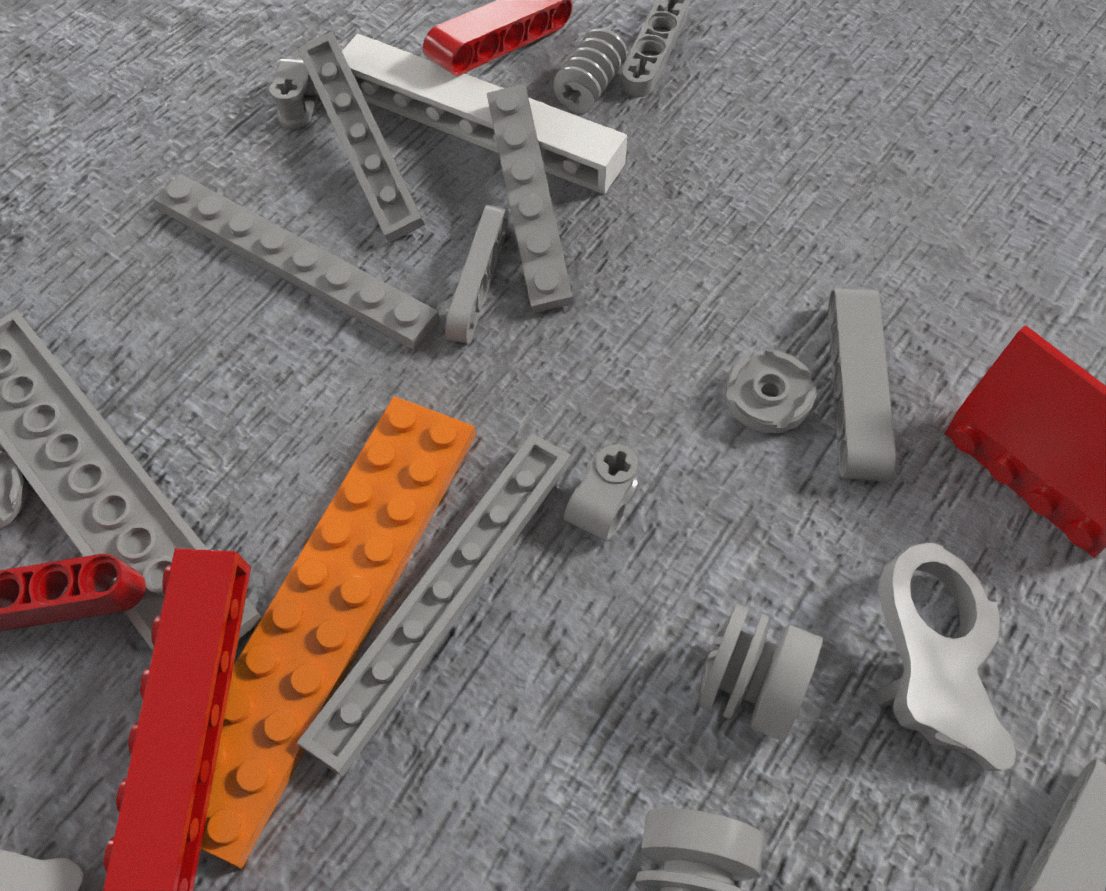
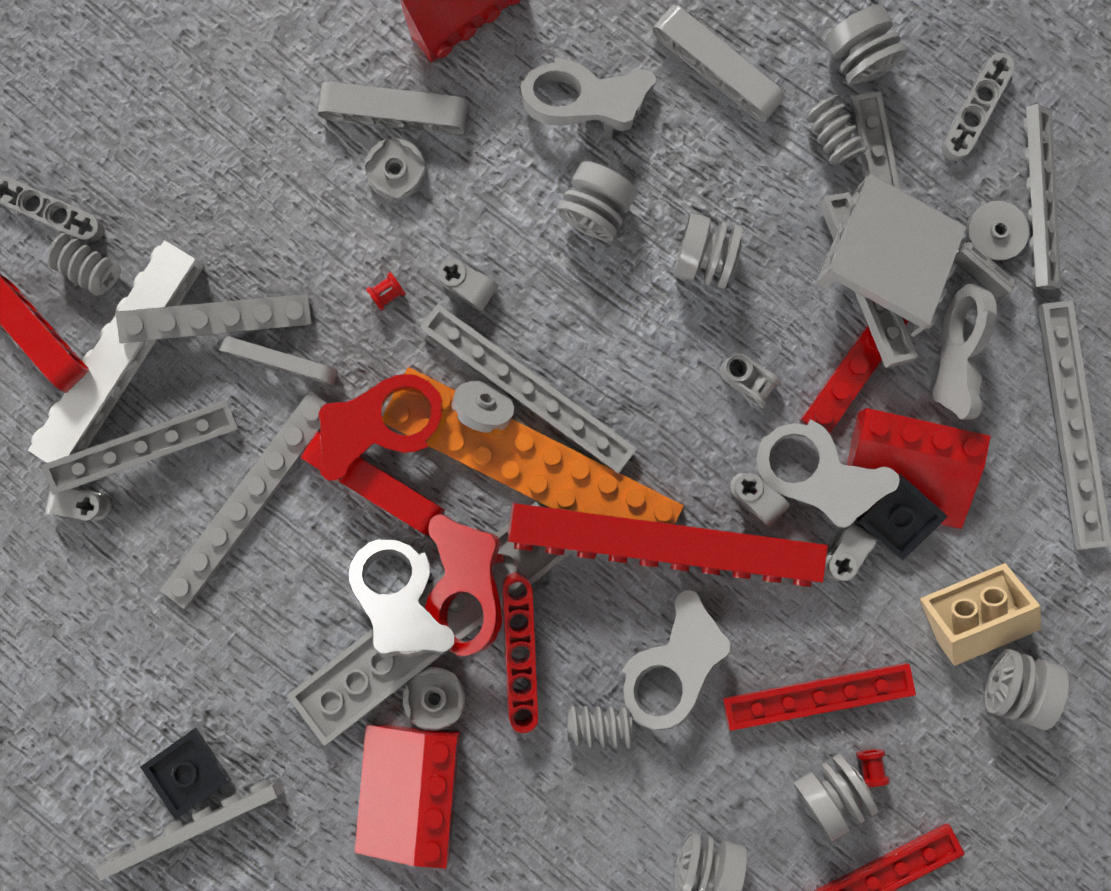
camera: 85 degrees left, 25 degrees up
none -> red beam [300,431,445,536]
none -> red animal [318,374,443,481]
none -> animal [349,539,454,658]
none -> red bush [366,271,406,312]
none -> animal [425,514,505,656]
none -> light grey plate [451,381,514,433]

